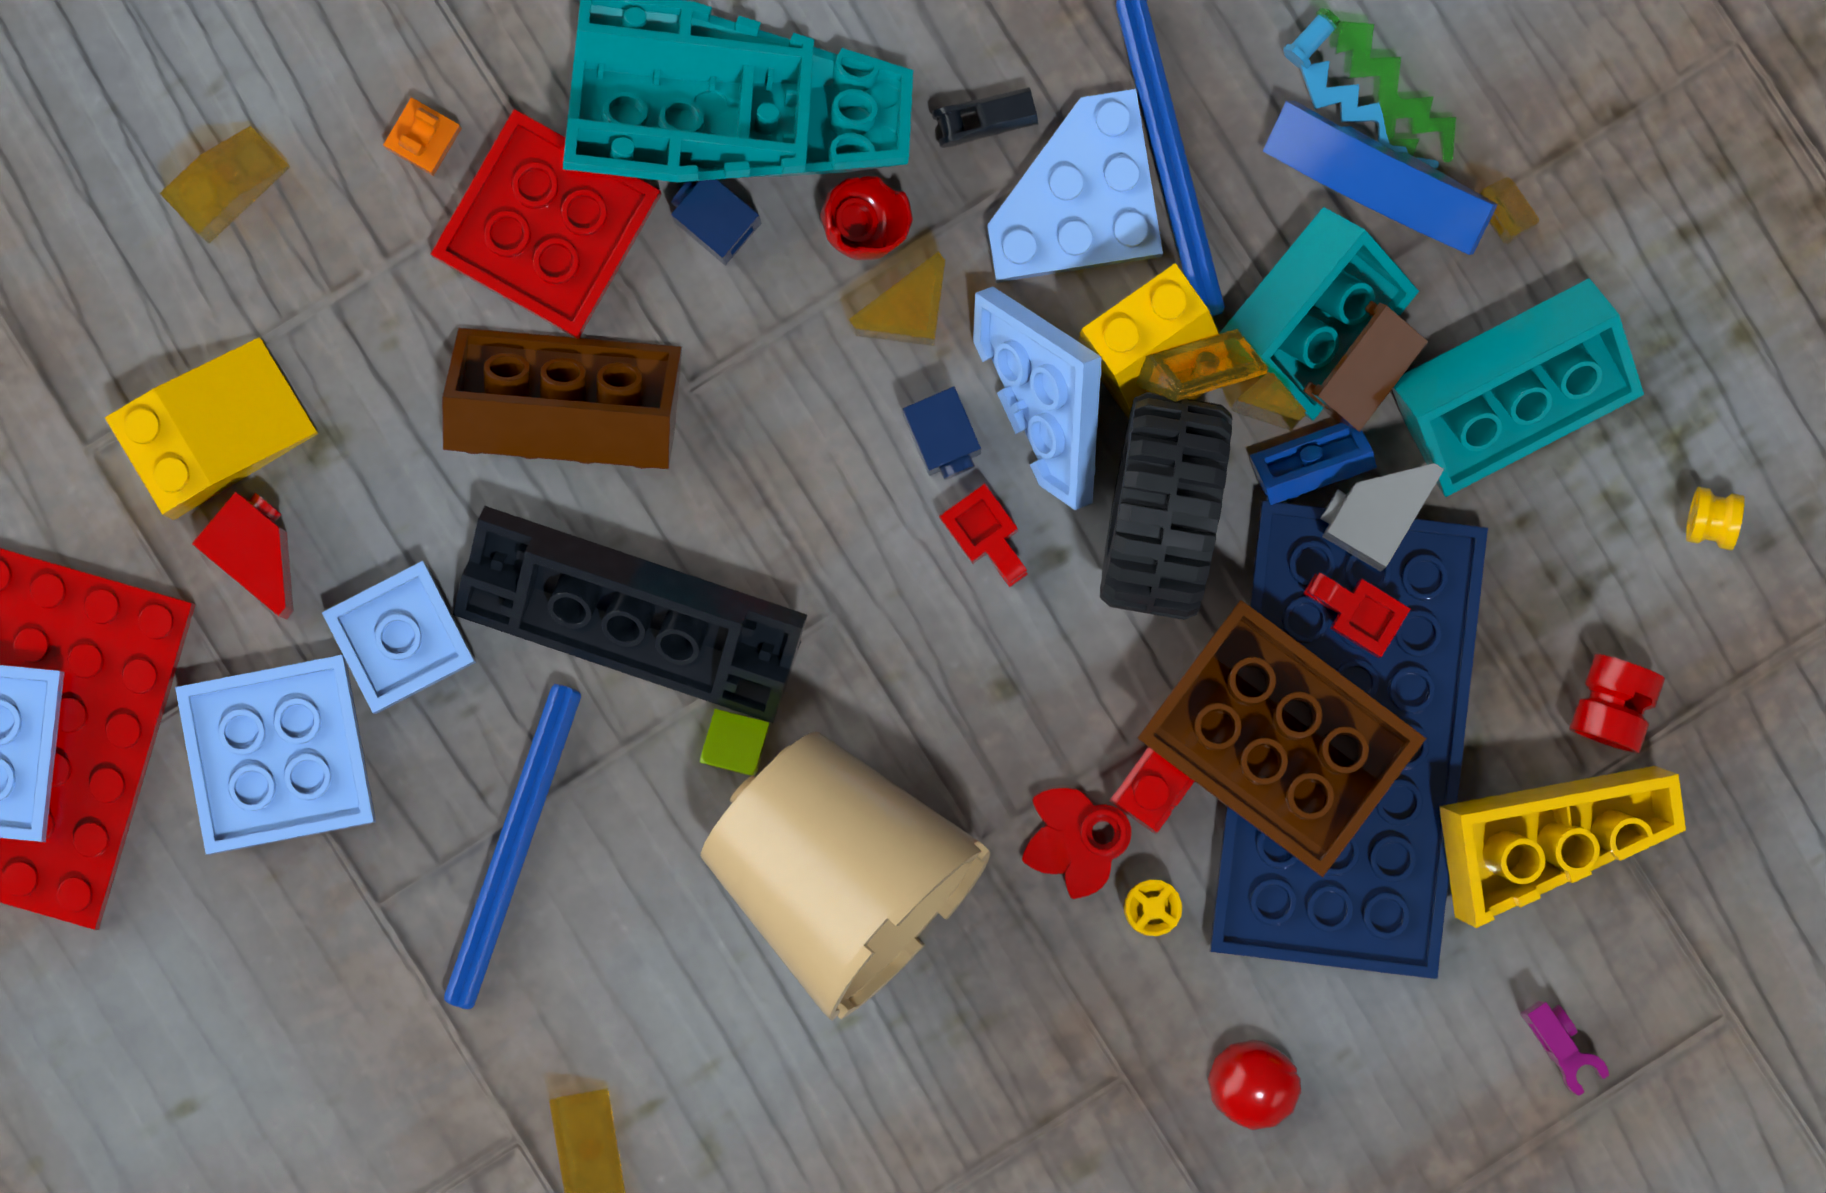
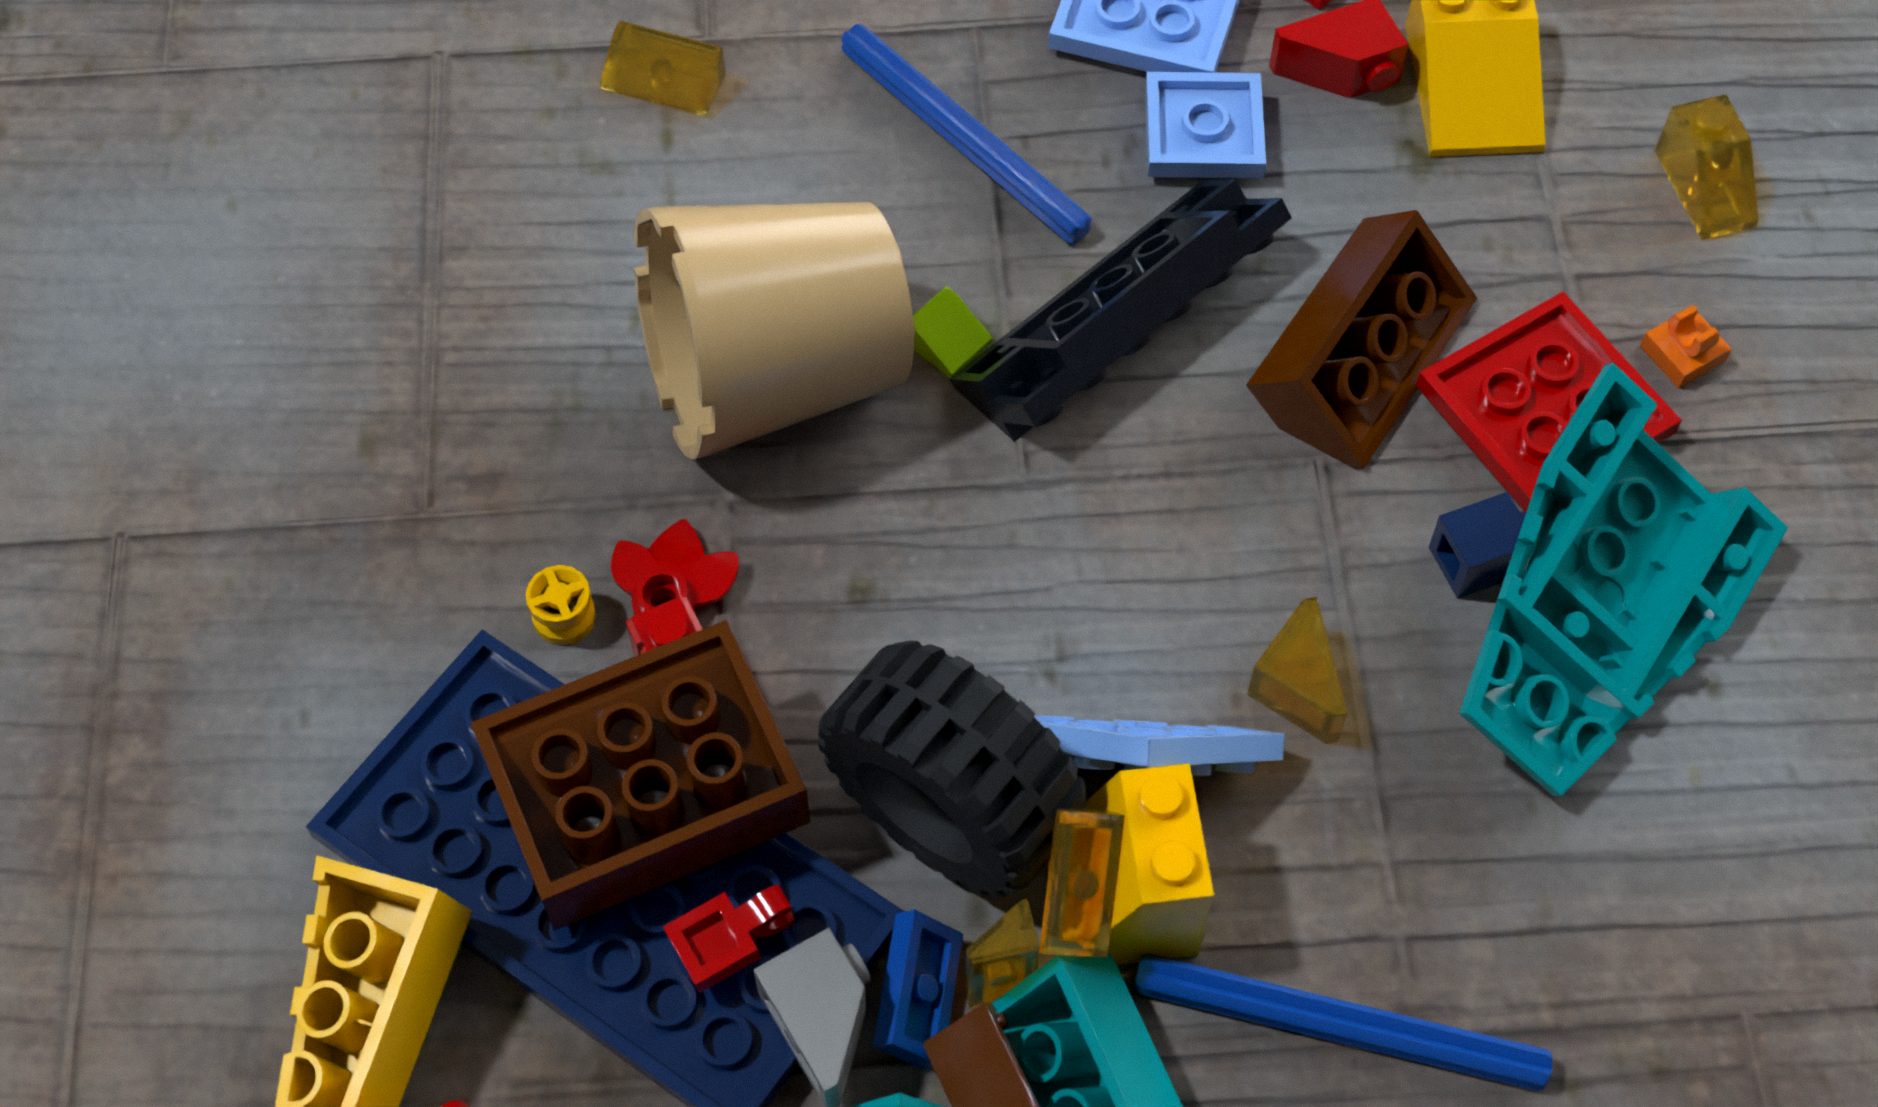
camera: 115 degrees right, 25 degrees down
red hair [820,176,913,260] -> none
dark blue brick [902,386,981,480] -> none
black bar [932,87,1038,148] -> none
red plate [939,483,1028,588] -> none
light blue plate [987,89,1163,283] -> none
red hair [1208,1040,1301,1130] -> none
magenta plate [1520,1001,1609,1096] -> none

